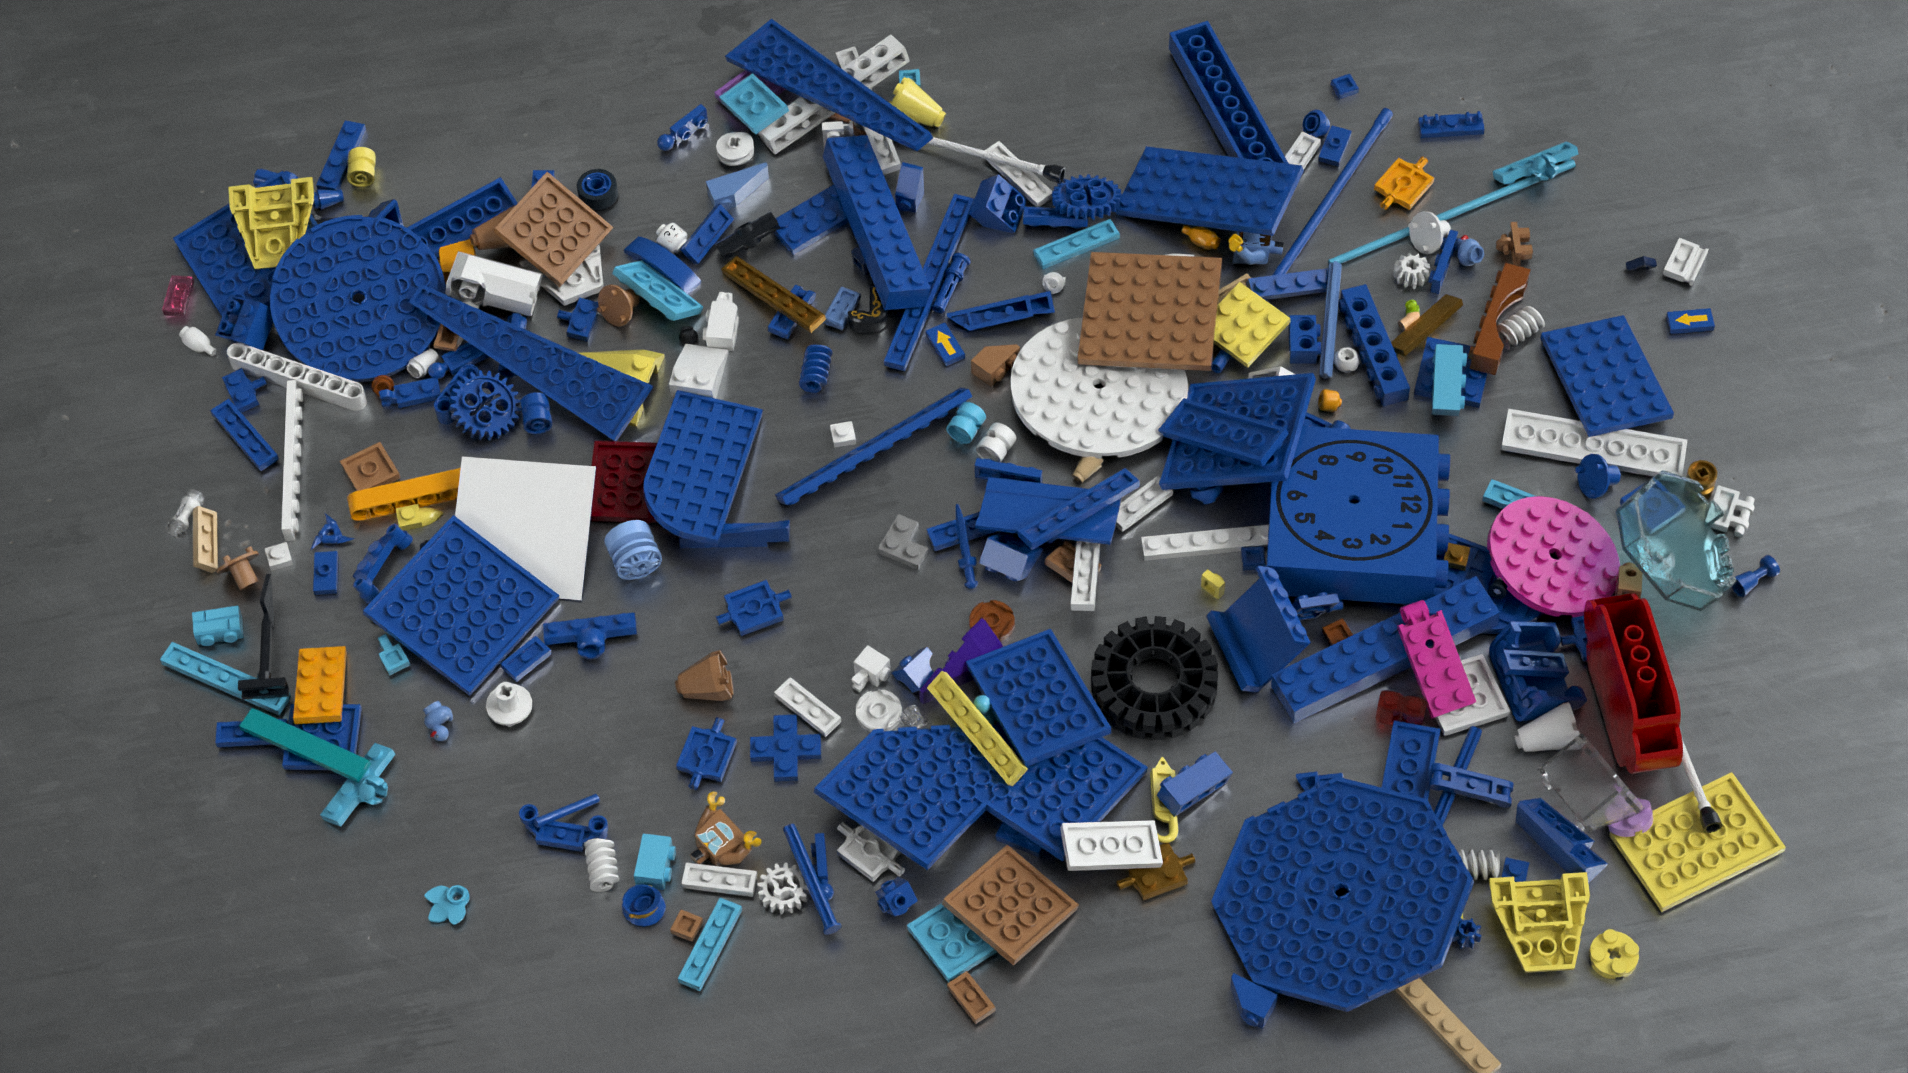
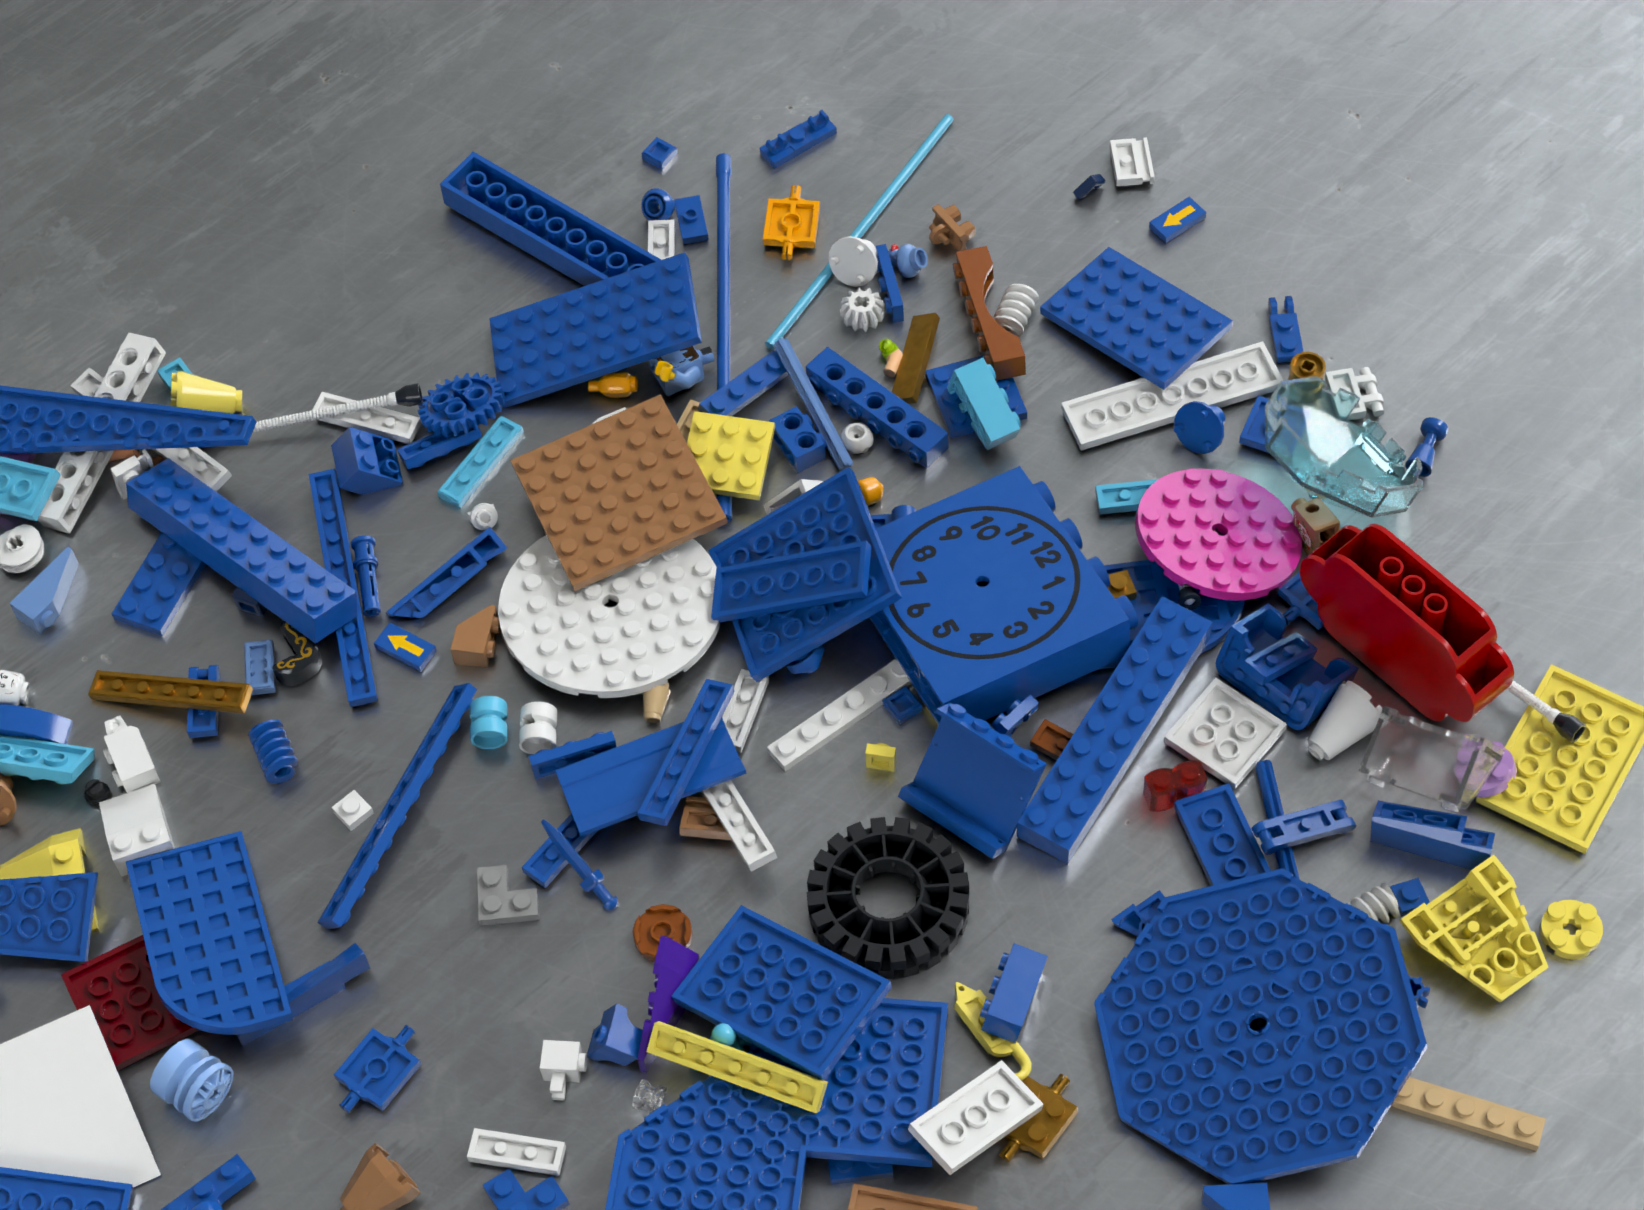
camera: 30 degrees left, 0 degrees up
blue plate [680,204,734,265] -> none
black piece [715,211,780,260] -> none
white tile [856,690,902,732] -> none
blue slope [895,162,924,213] -> none
slope [979,532,1043,581] -> none
dark pink hinge [1397,600,1477,719] -> none
medium azure plate [1492,141,1579,184] -> none
none -> blue hinge [1268,296,1304,363]

